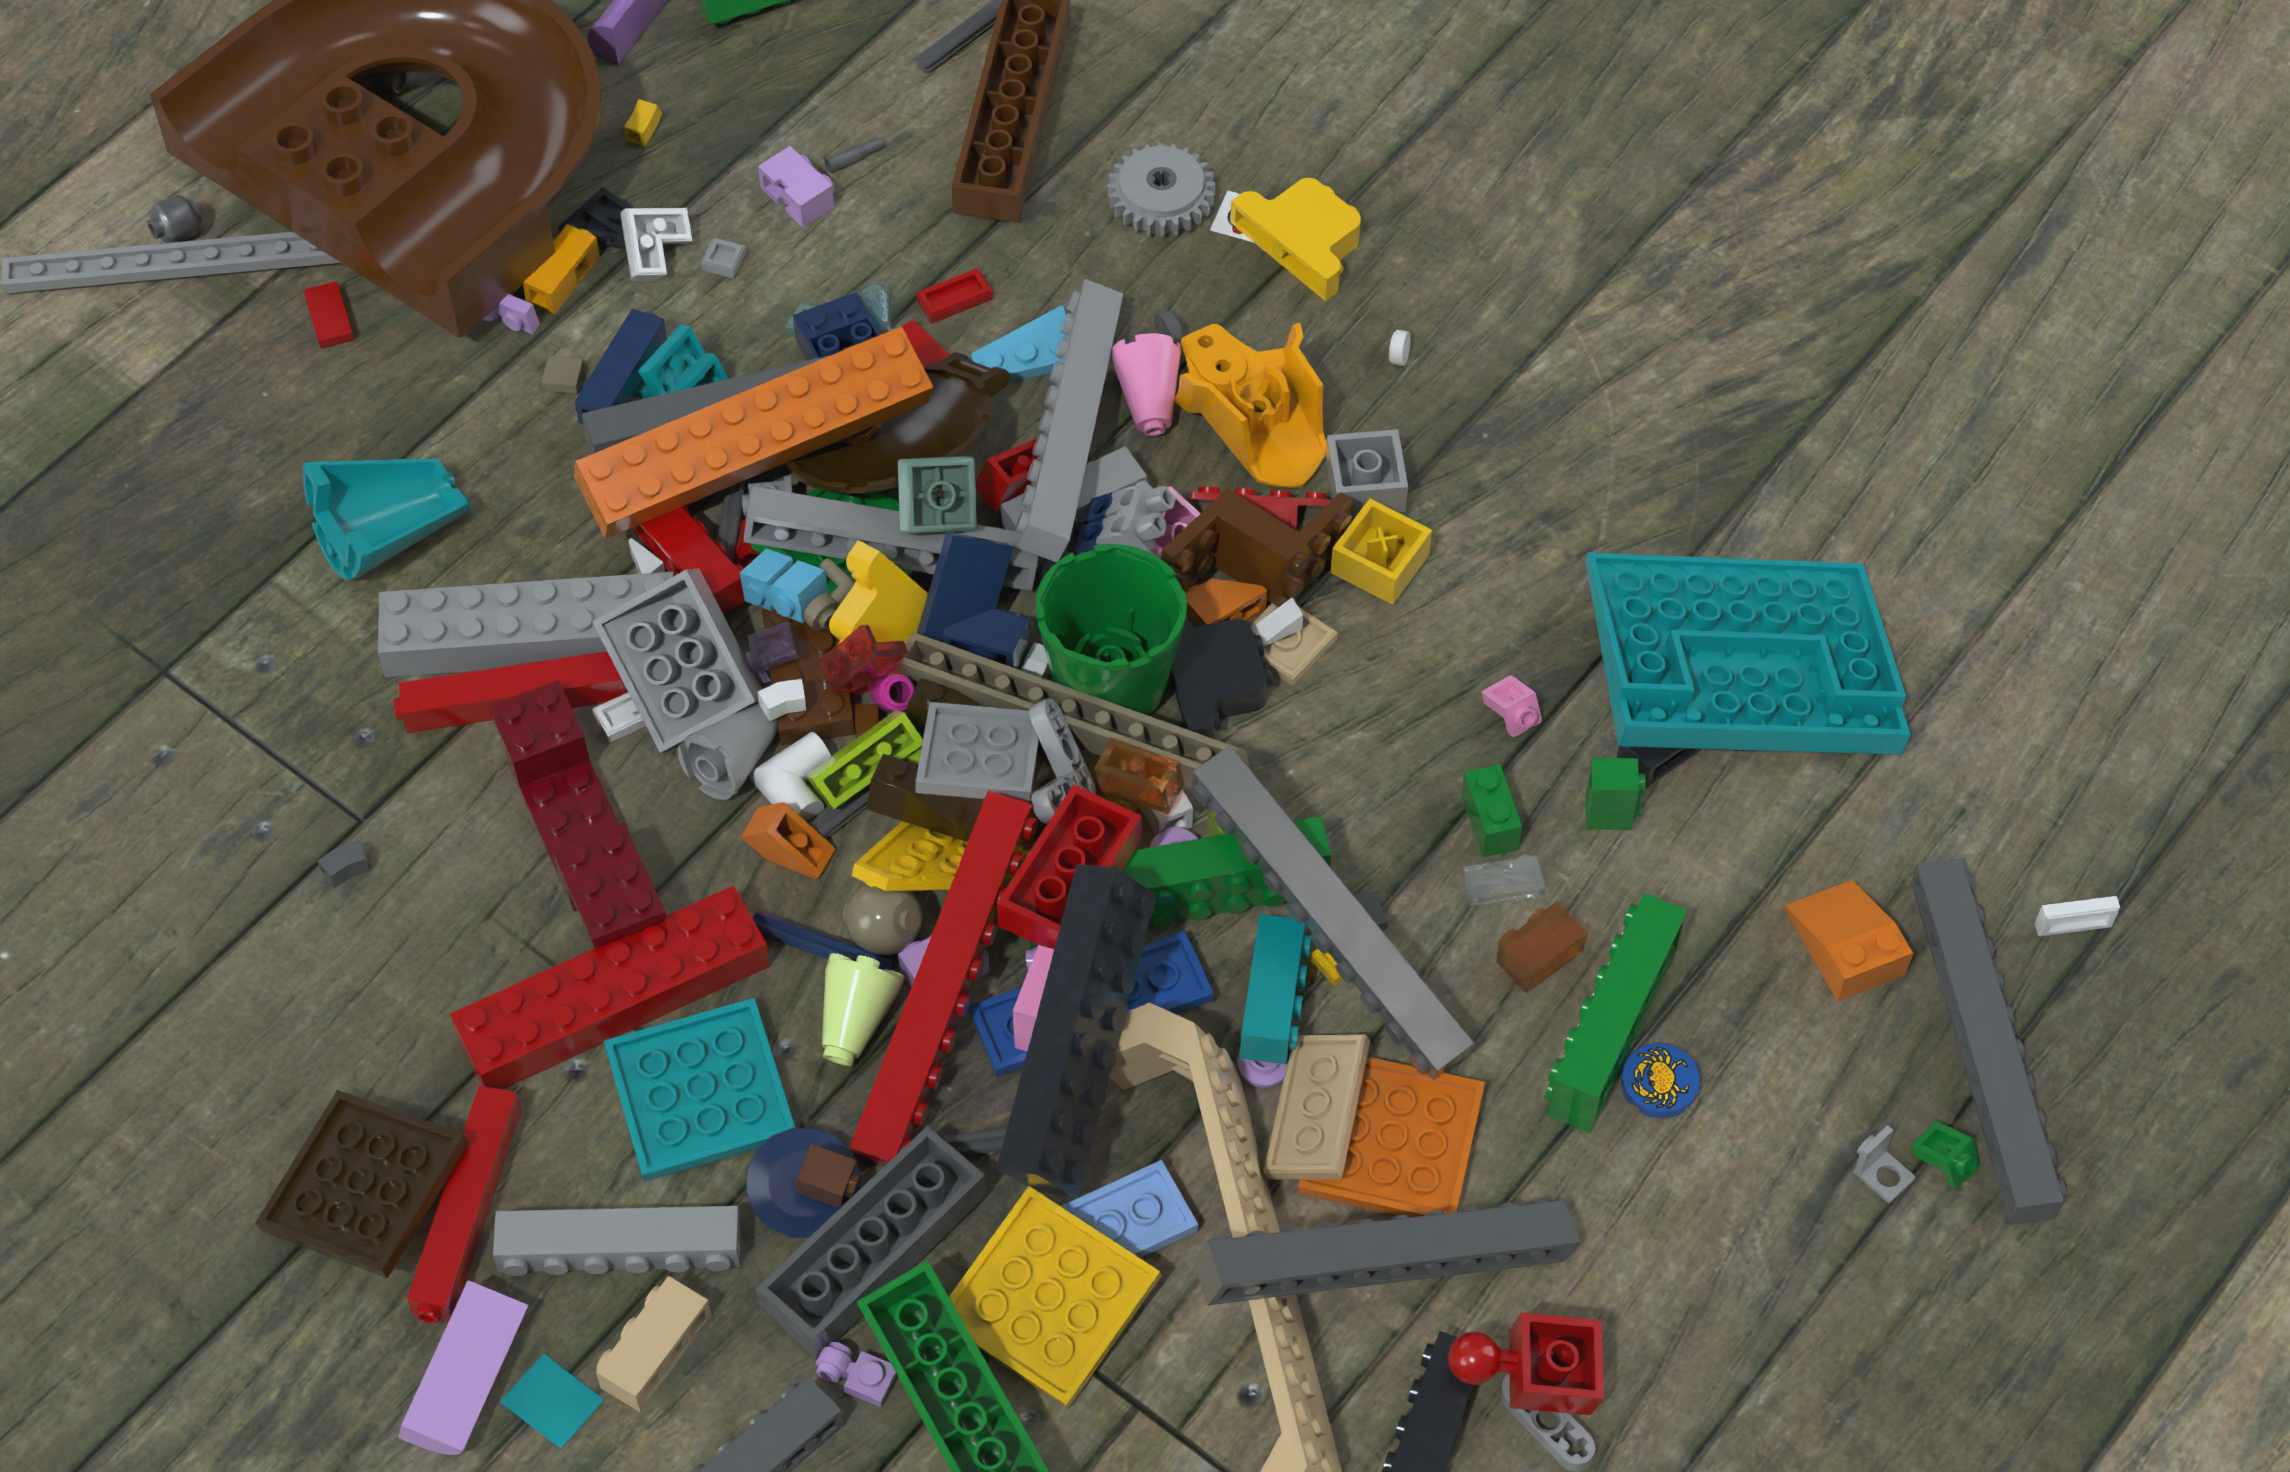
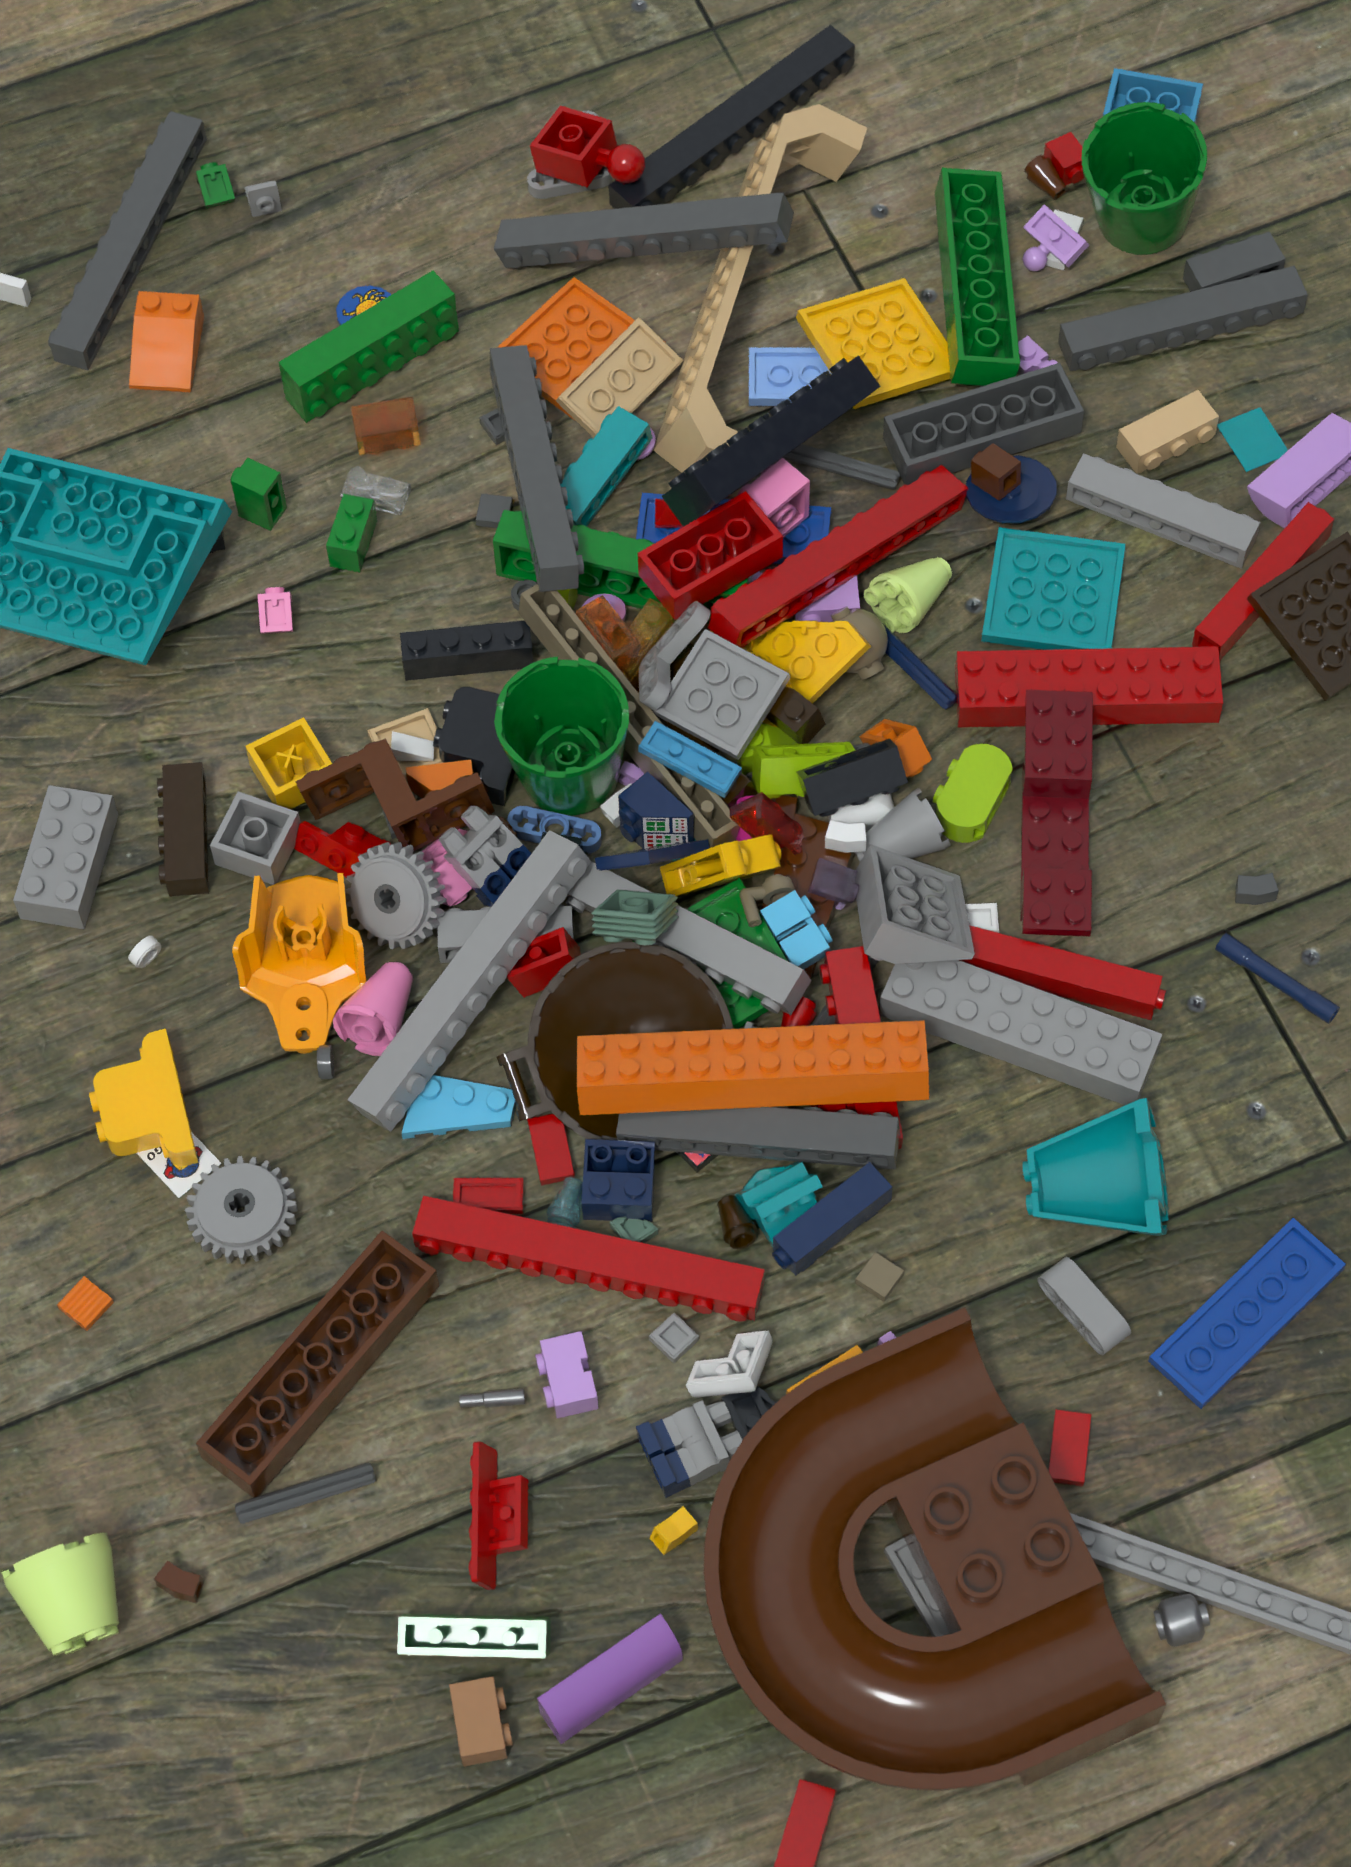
camera: 150 degrees left, 5 degrees up
none -> light grey brick [13,785,119,930]
none -> orange piece [57,1276,114,1331]
none -> dark brown brick [157,762,209,897]
none -> light grey gear [345,842,446,949]
none -> black brick [400,620,534,681]
none -> red brick [412,1196,765,1322]
none -> red bracket [469,1441,528,1590]
none -> light grey hips [635,1400,743,1498]
none -> dark azure tile [638,721,742,798]
none -> red slope [655,499,683,528]
none -> dark brown cone [717,1195,757,1249]
none -> black brick [796,738,908,817]
none -> lime brick [933,744,1013,843]
none -> light grey beam [1037,1257,1131,1355]
none -> blue plate [1148,1218,1346,1409]
none -> dark blue piece [1215,933,1340,1024]

